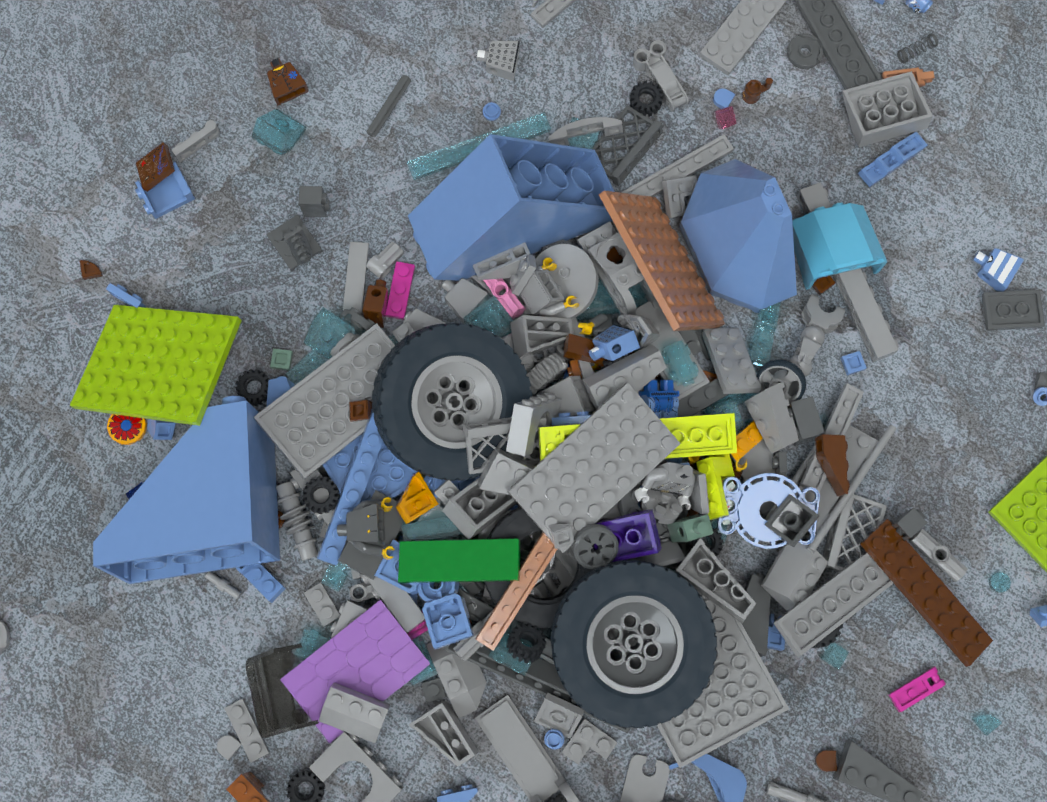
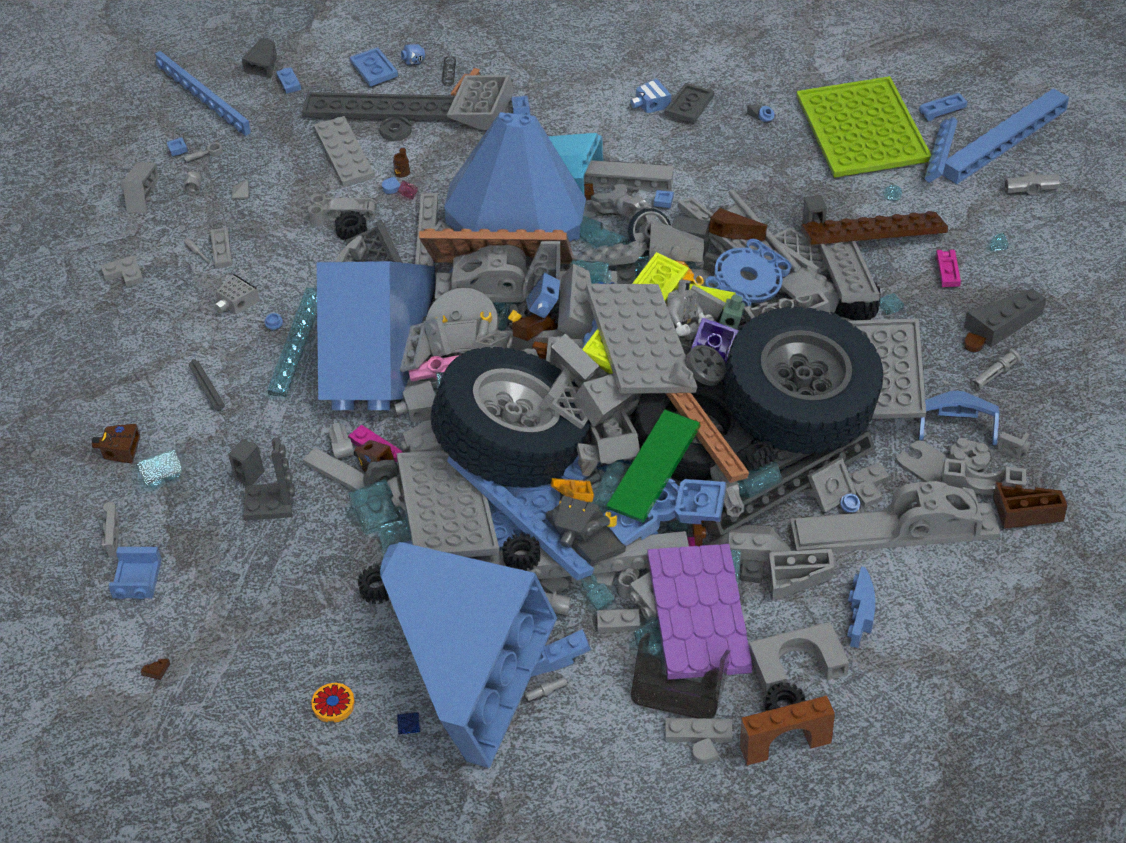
camera: 55 degrees left, 30 degrees down
lime plate [70,305,242,426] -> none
medium blue plate [106,283,146,308] -> none
reddish brown tile [136,142,175,192] -> none
medium blue panel [147,419,176,440] -> none
sand green plate [270,348,293,371] -> none
light grey slope [319,683,390,743] -> none
reddish brown slope [349,400,373,422] -> none
dark grey slope [764,494,819,547] -> none
light grey piece [910,529,968,582] -> none

